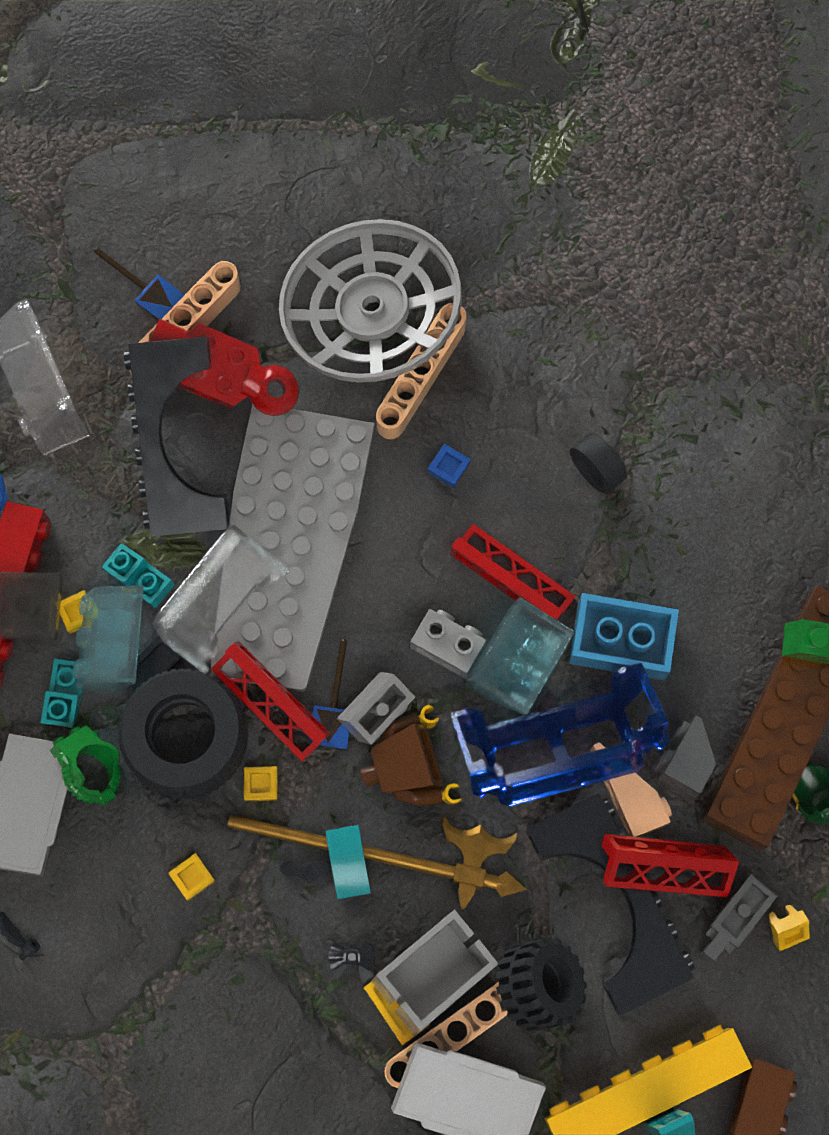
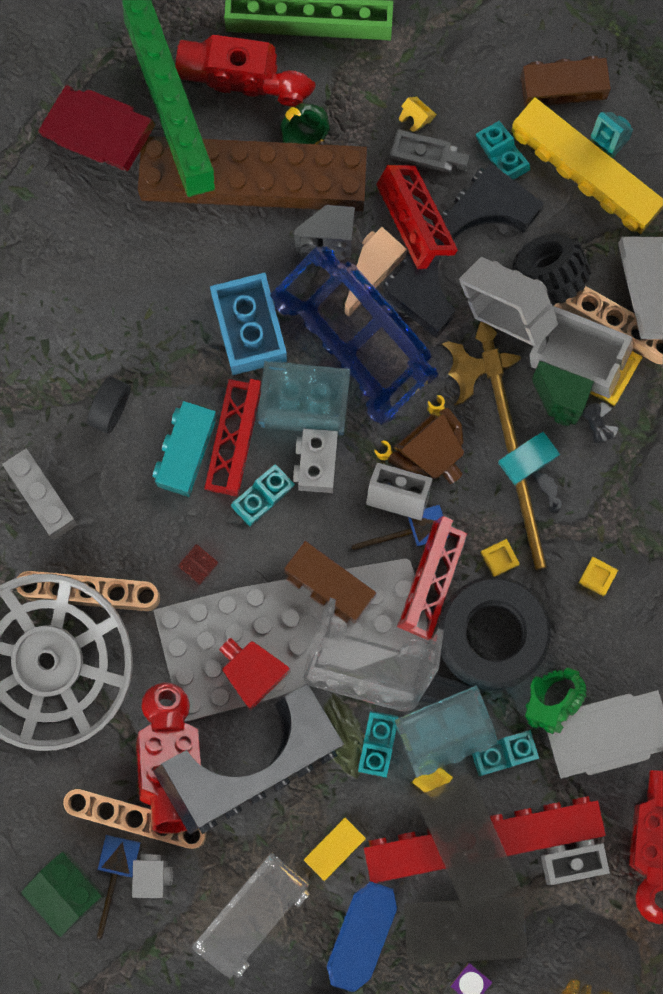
camera: 115 degrees left, 5 degrees up
blue plate [428,444,471,488] -> none
none -> light grey brick [2,448,78,540]
none -> dark green slope [21,851,105,937]
none -> light grey brick [132,854,173,898]
none -> teal brick [152,401,217,497]
none -> clear red tile [178,544,219,585]
none -> red torso [219,637,291,711]
none -> teal slope [231,464,295,527]
none -> reddish brown brick [284,541,377,624]
none -> yellow tile [304,818,366,881]
none -> light grey piece [459,257,558,347]
none -> teal slope [476,121,530,180]
none -> dark green slope [532,361,594,426]

